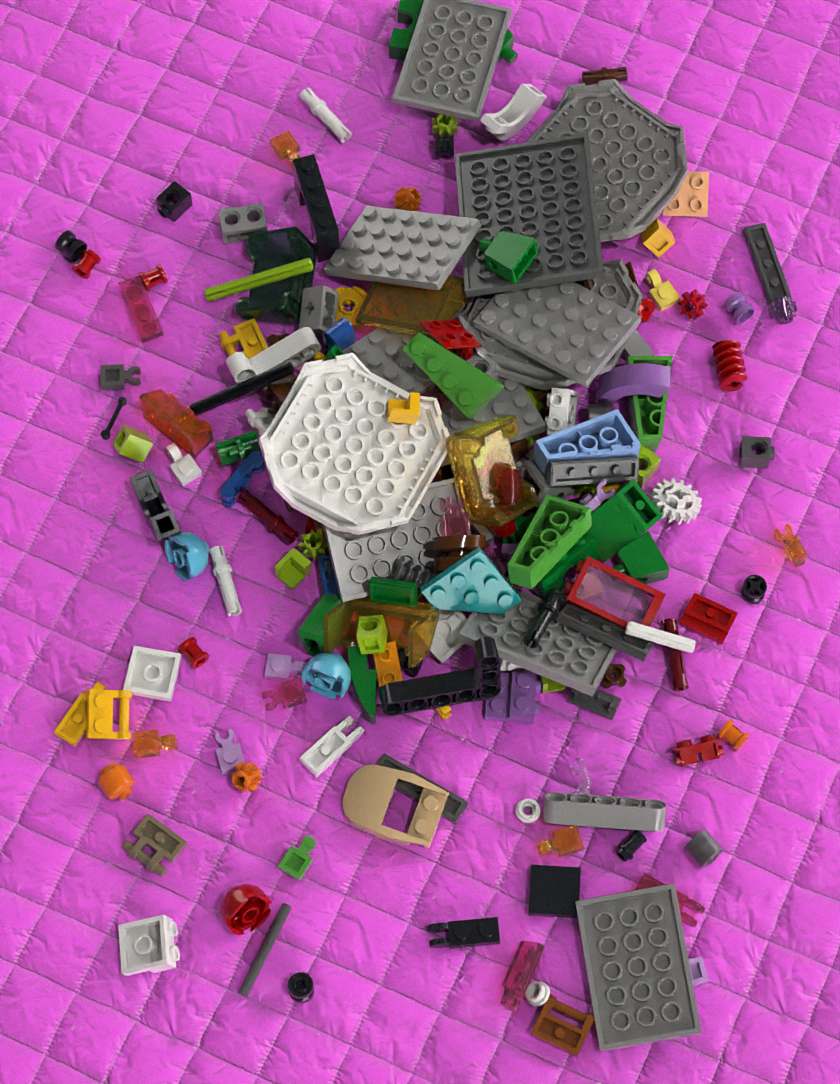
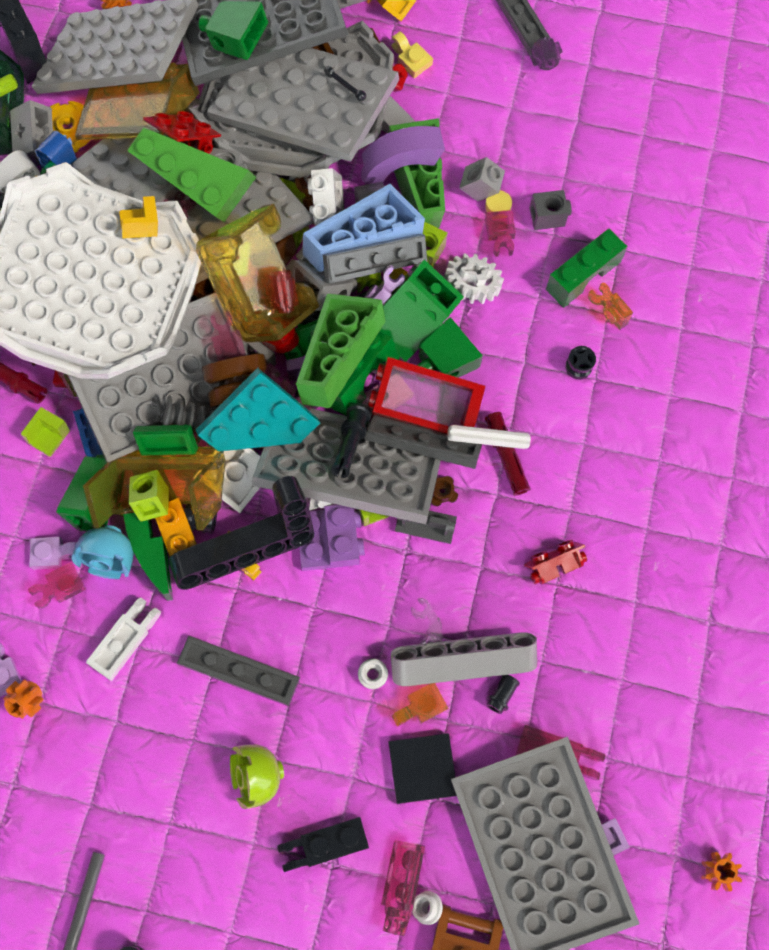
camera: 15 degrees left, 5 degrees up
red cylinder [220,884,272,935] -> none
bright green plate [278,835,316,881] -> none
lime gear [298,530,328,561] -> none
tan slope [343,765,449,849] -> none
red gear [678,289,708,319] -> none
red plate [679,592,738,645] -> none
flat silver piece [684,829,723,868] -> none
red piece [712,340,748,392] -> none
orange bush [717,719,750,751] -> none
medium lavender wheel [723,292,755,324] -> none
none -> lime cylinder [230,744,284,809]
none -> black hinge [324,66,366,101]
none -> light grey brick [459,157,505,202]
none -> light yellow tile [485,190,512,218]
none -> clear pink plate [485,210,516,257]
none -> green arch [545,228,628,308]
none -> orange gear [701,852,742,892]

